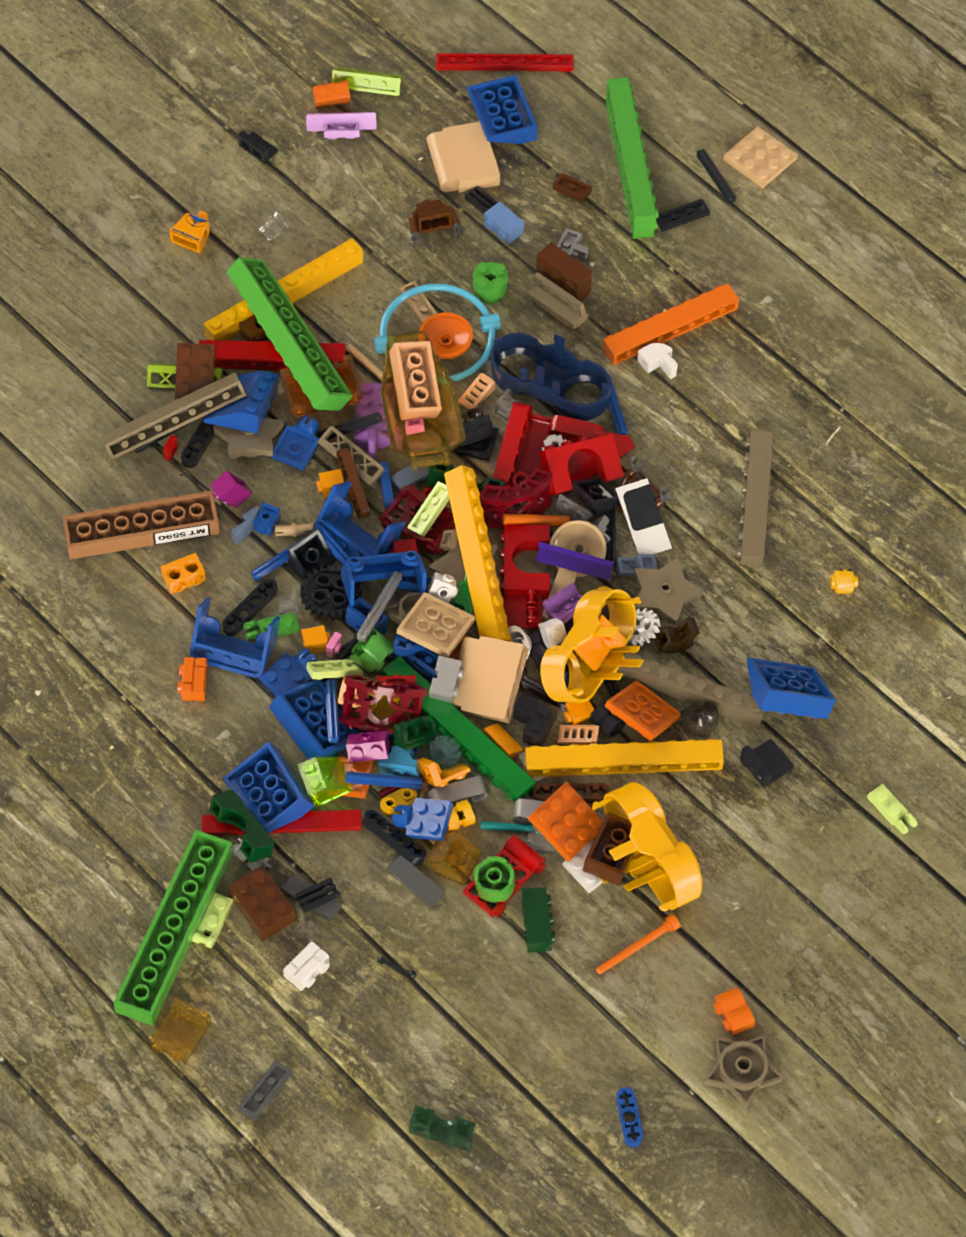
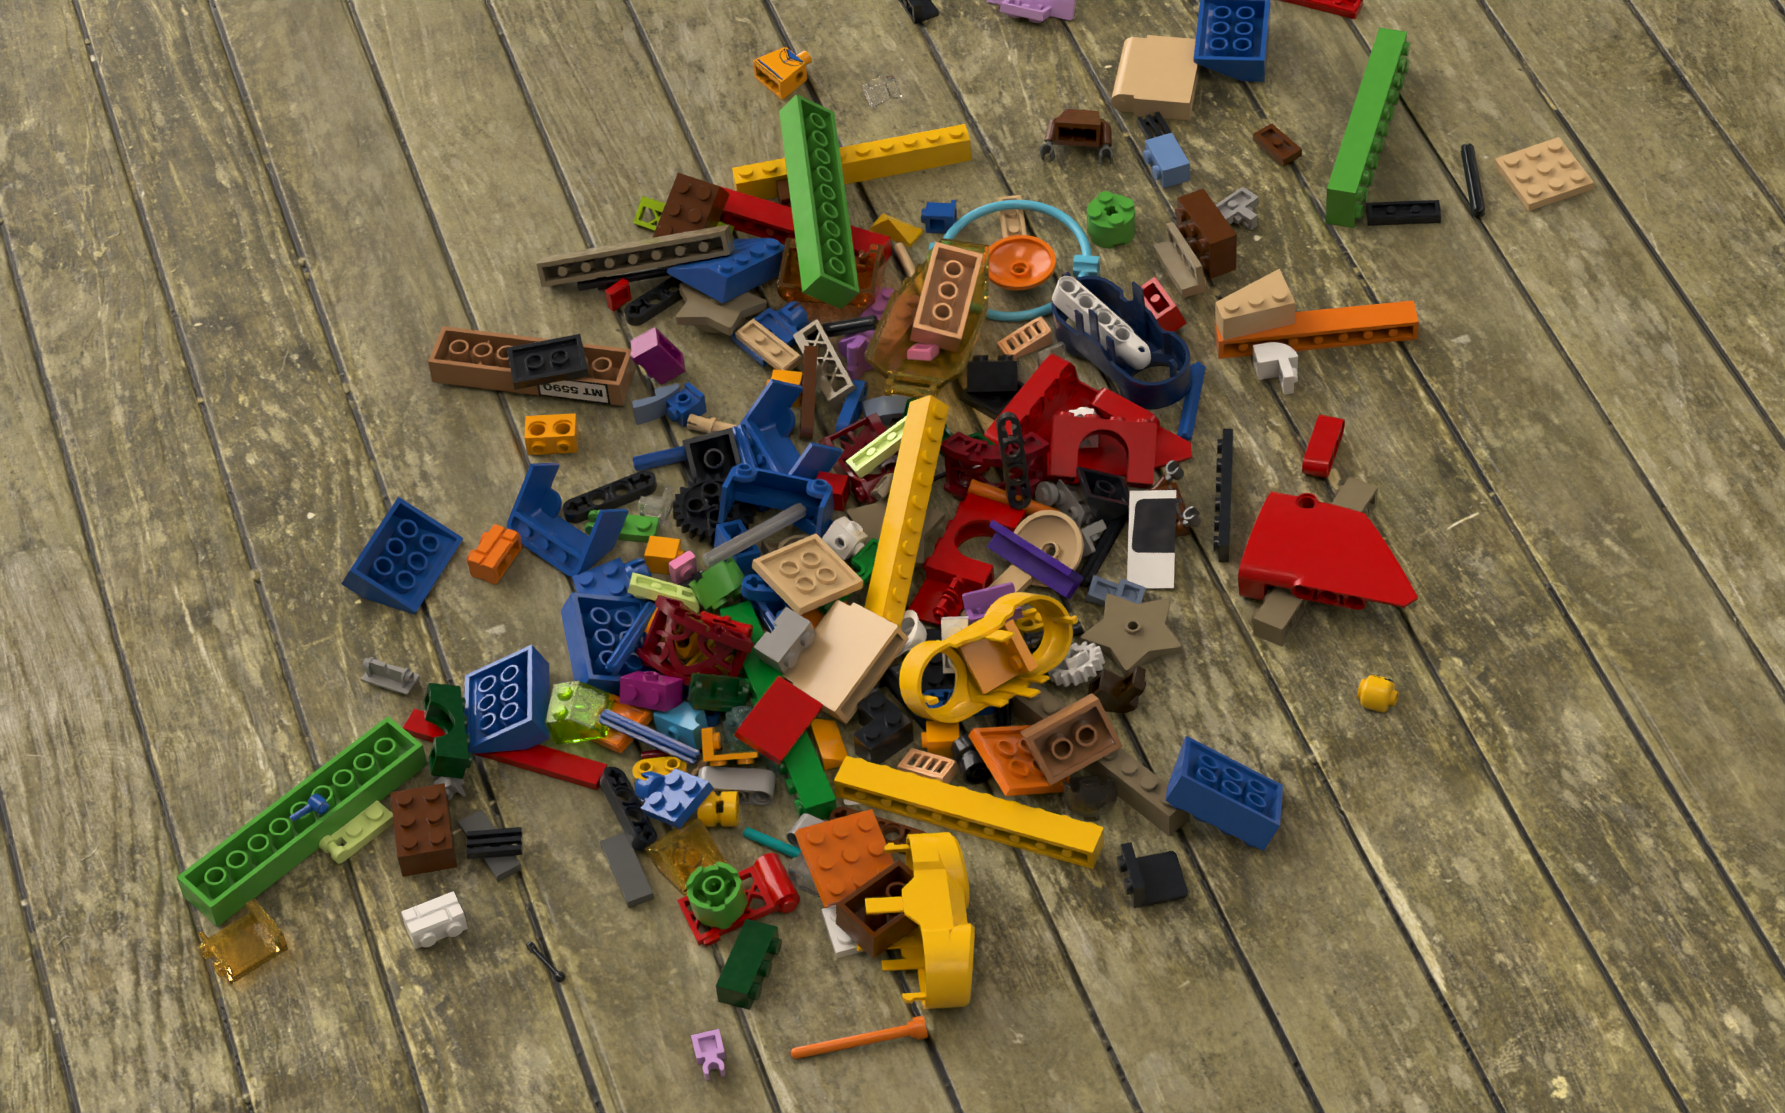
camera: 30 degrees right, 10 degrees down
dark grey tile [238,1060,293,1121] -> none
yellowish green hinge [867,784,918,834] -> none
none -> blue hand [289,794,329,822]
none -> blue slope [341,497,463,615]
none -> light grey hinge [361,657,420,696]
none -> black plate [507,334,589,390]
none -> lavender plate [691,1029,726,1080]
none -> red tile [734,676,824,765]
none -> tan tile [735,318,803,371]
none -> yellow slope [870,213,923,248]
none -> blue brick [921,200,957,234]
none -> black beam [996,412,1031,509]
none -> medium nougat slope [1020,693,1123,786]
none -> light grey plate [1035,481,1058,506]
none -> white piece [1052,276,1151,370]
none -> red brick [1140,277,1187,332]
none -> black plate [1213,428,1233,562]
none -> tan wedge [1215,268,1295,340]
none -> red panel [1238,491,1418,610]
none -> red beam [1302,414,1345,479]

